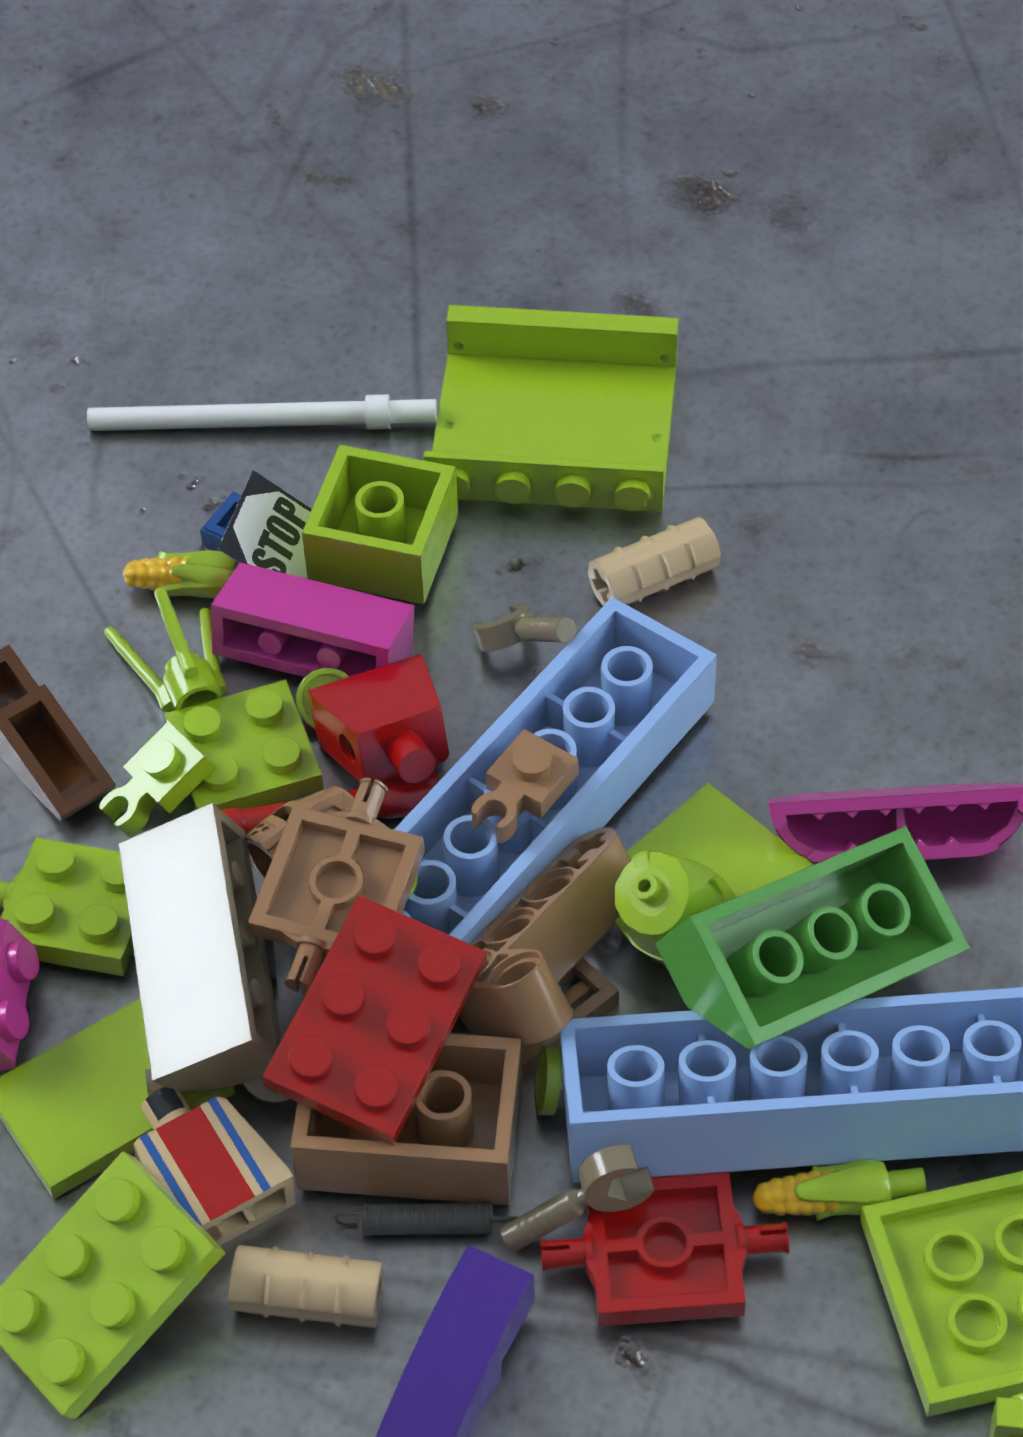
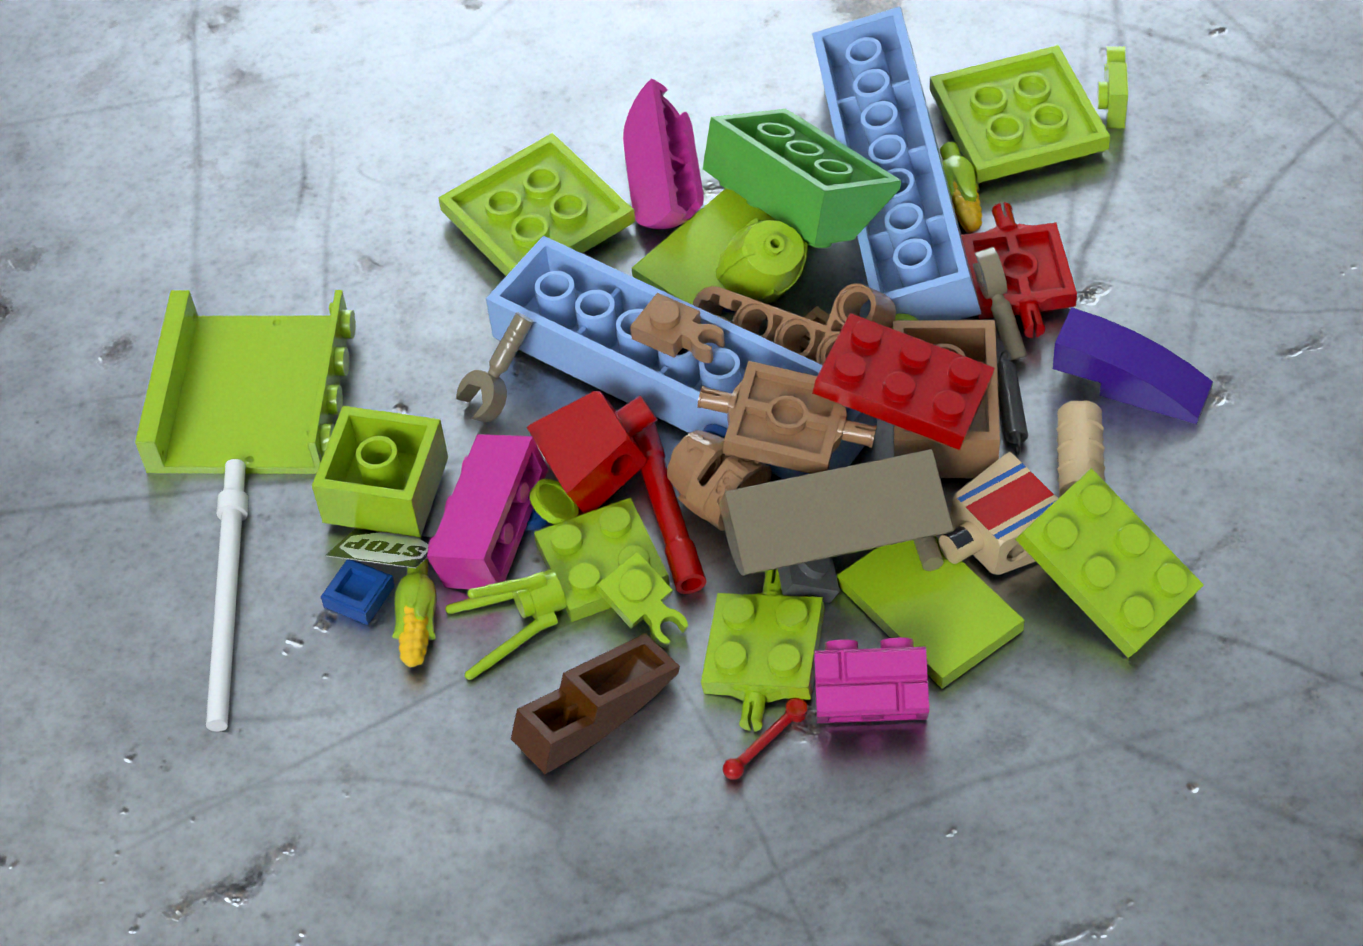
camera: 90 degrees left, 0 degrees up
tan axle [588,517,721,606] -> none
none -> lime plate [438,132,635,276]

